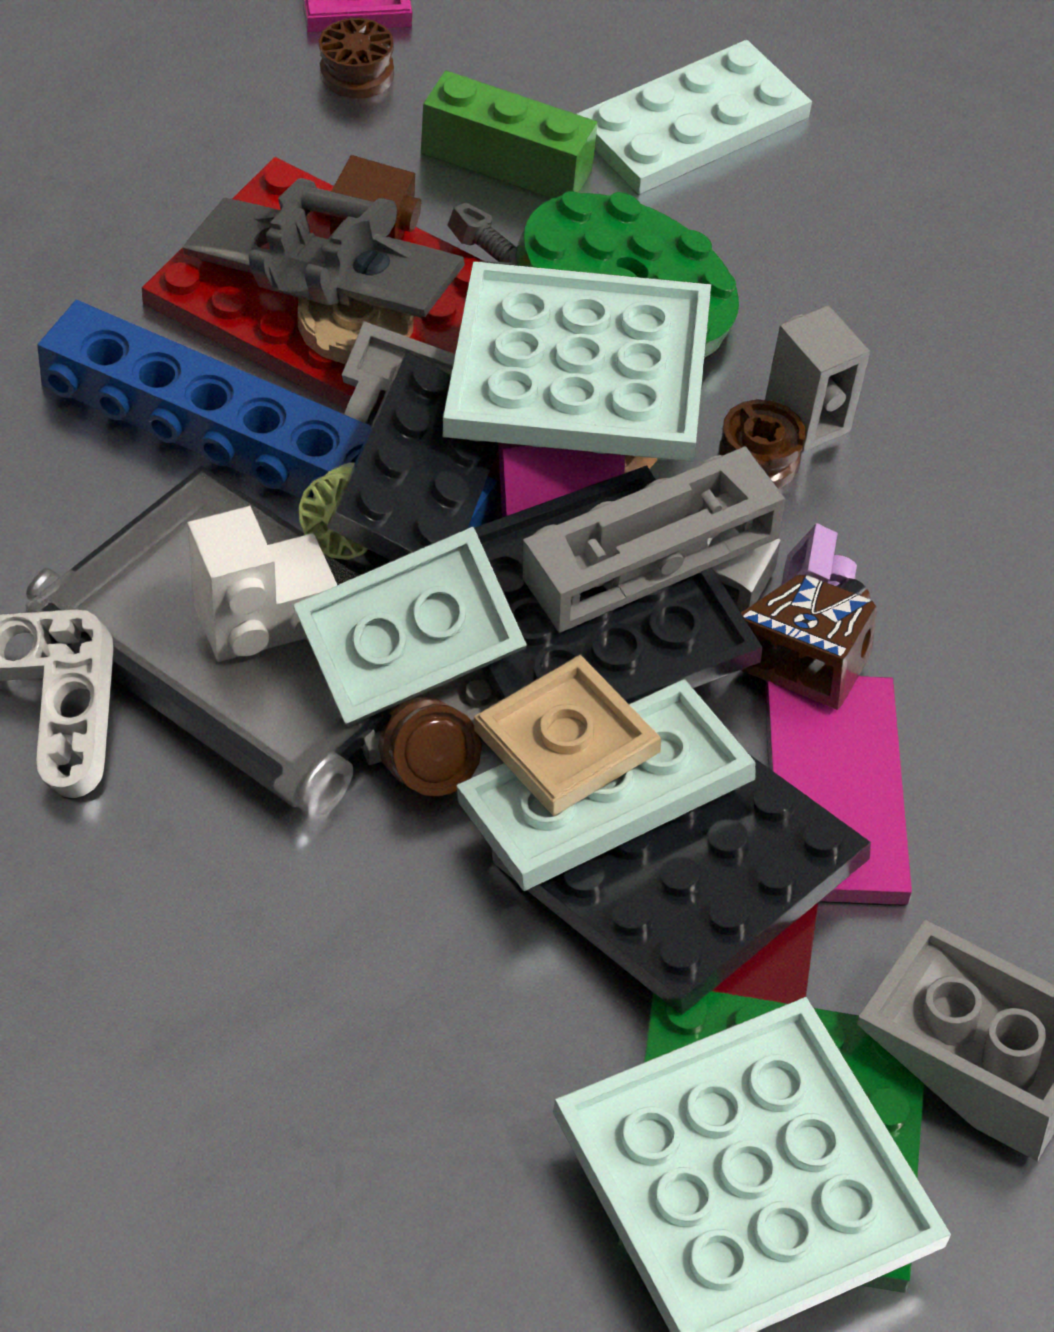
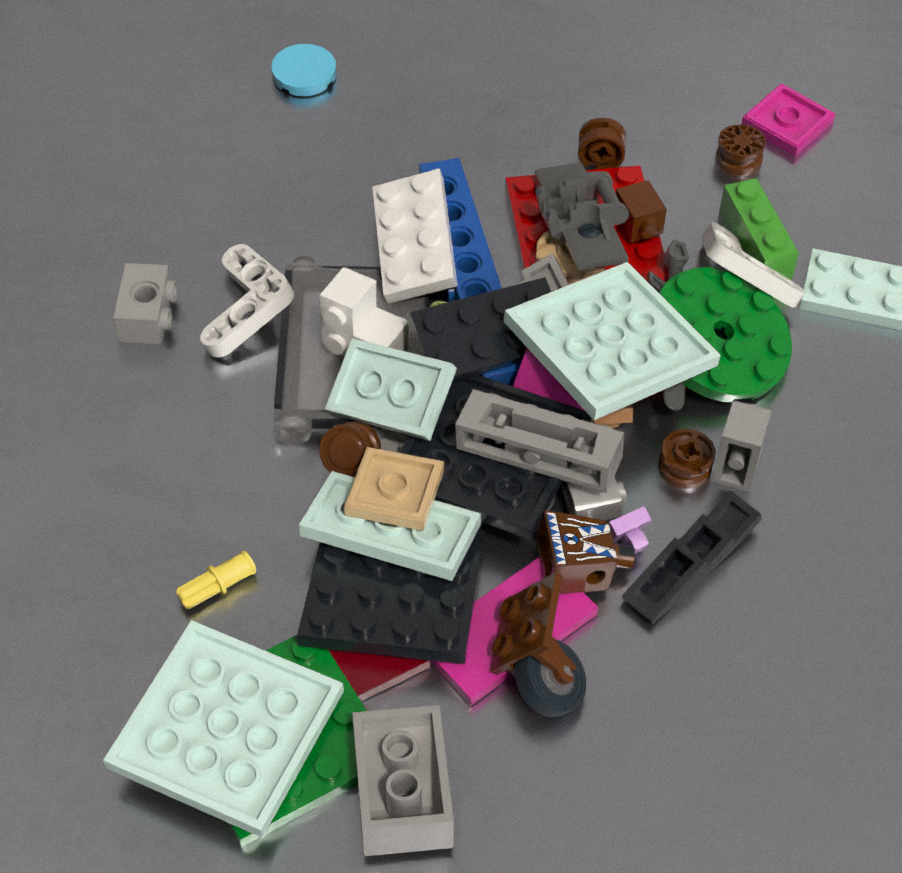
camera: 55 degrees right, 0 degrees up
none -> light yellow axle [176,550,256,609]
none -> white plate [372,169,458,304]
none -> reddish brown plate [490,572,586,717]
none -> reddish brown wheel [578,118,626,169]
none -> black slope [621,491,762,624]
none -> white beam [701,222,805,308]

